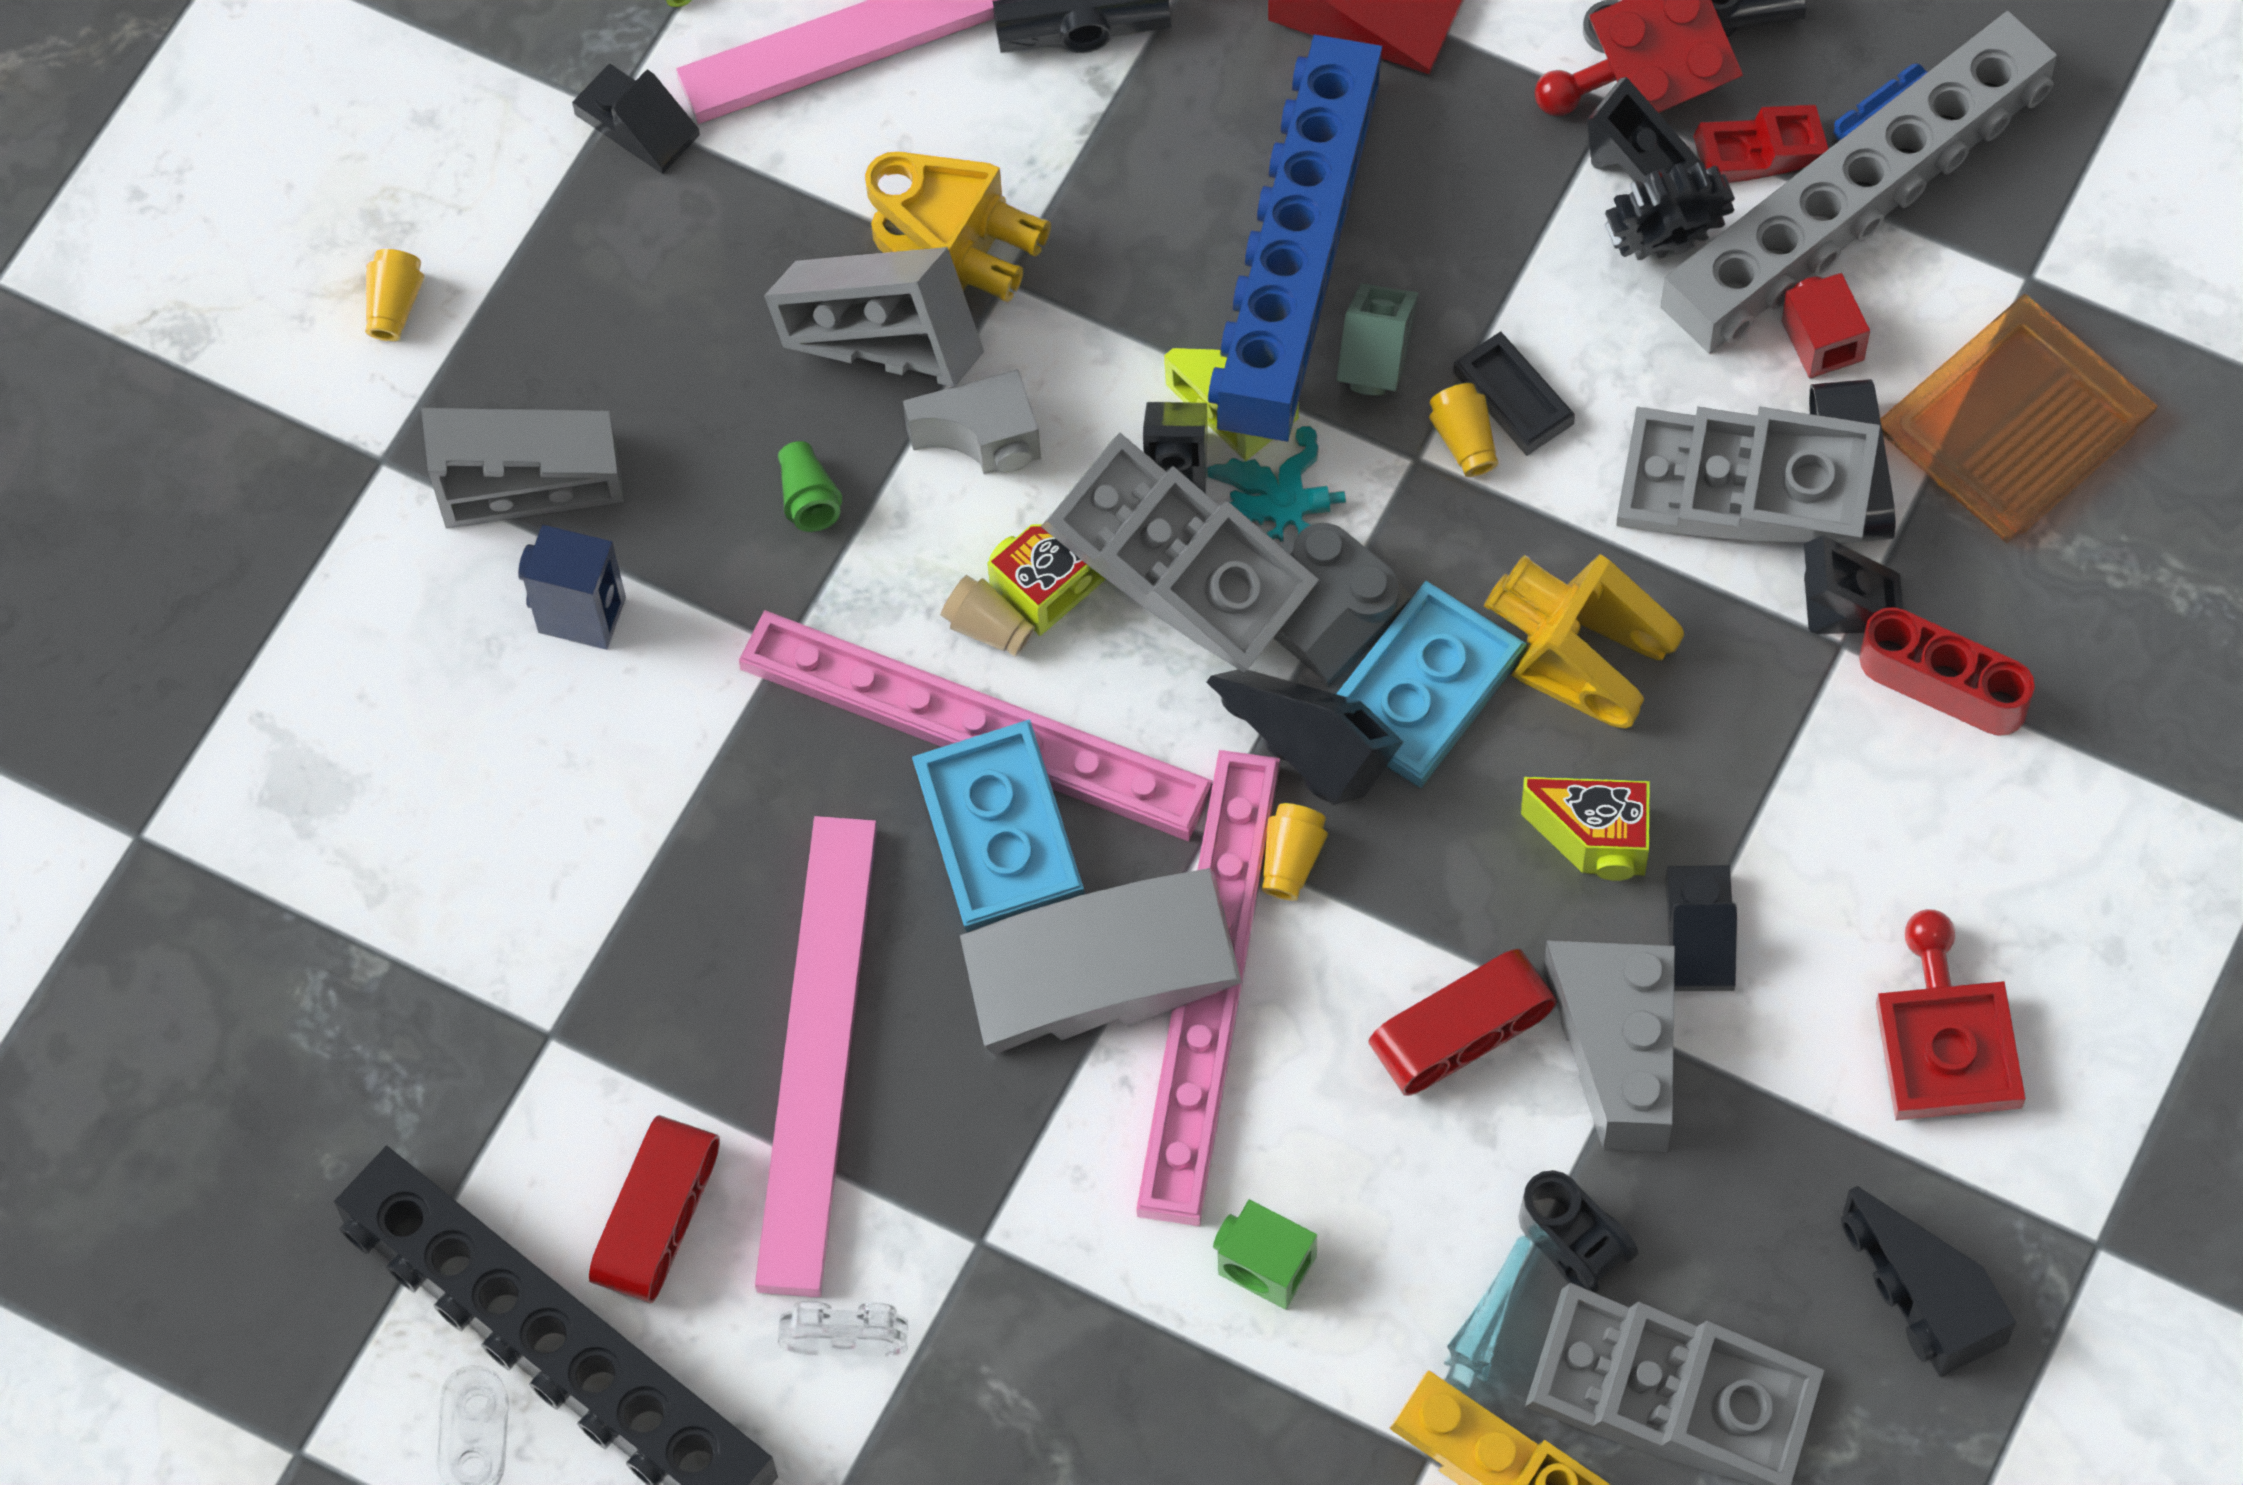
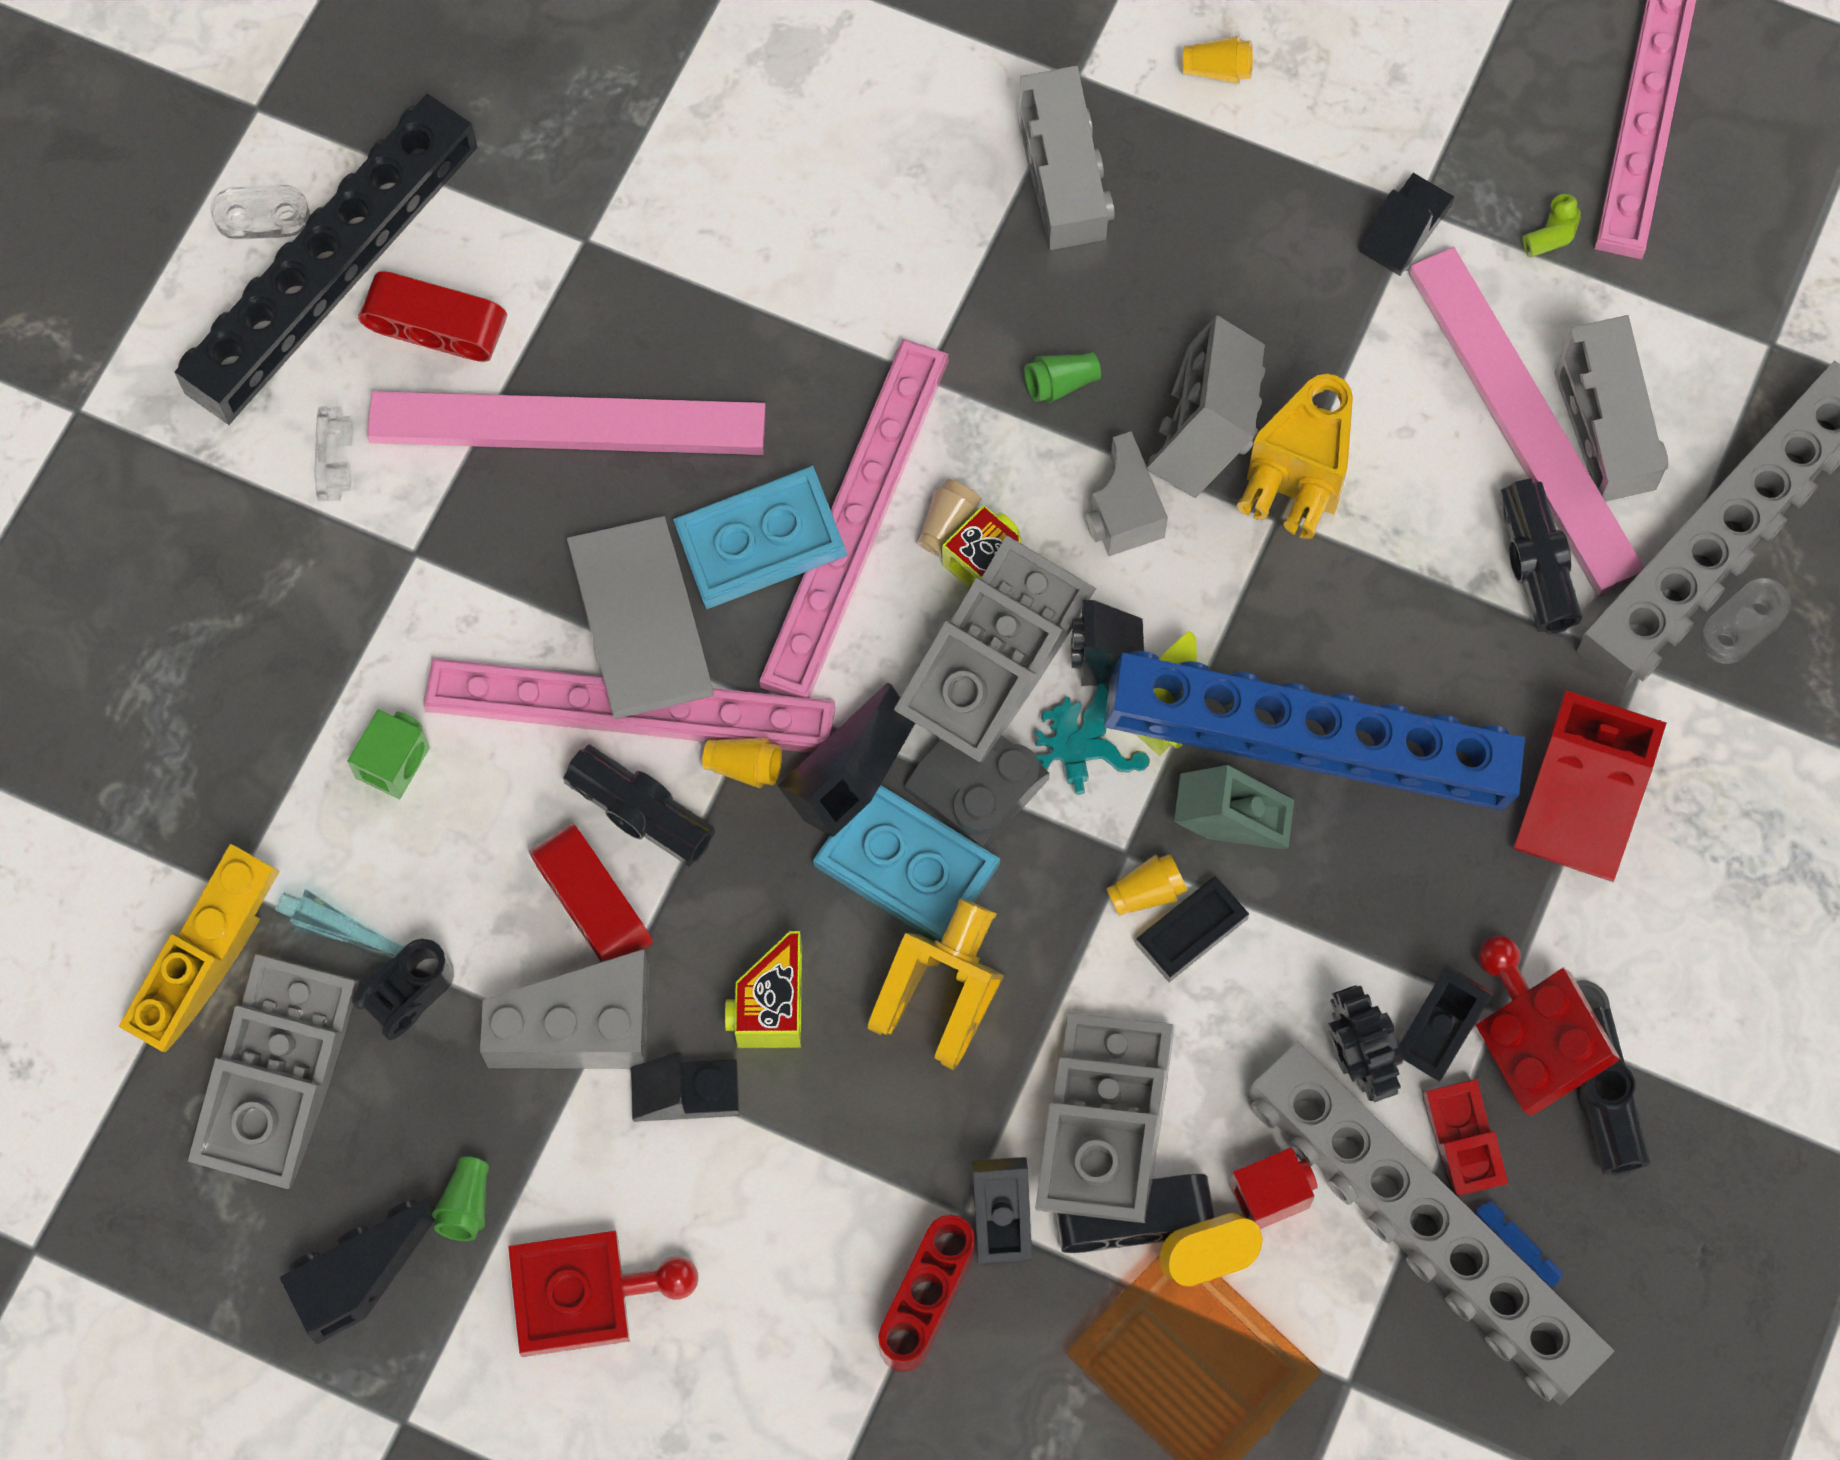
camera: 85 degrees right, 5 degrees up
dark blue brick [518,524,626,650] -> none
none -> bright green cone [432,1157,489,1242]
none -> black piece [563,744,715,867]
none -> yellow tile [1159,1213,1263,1286]

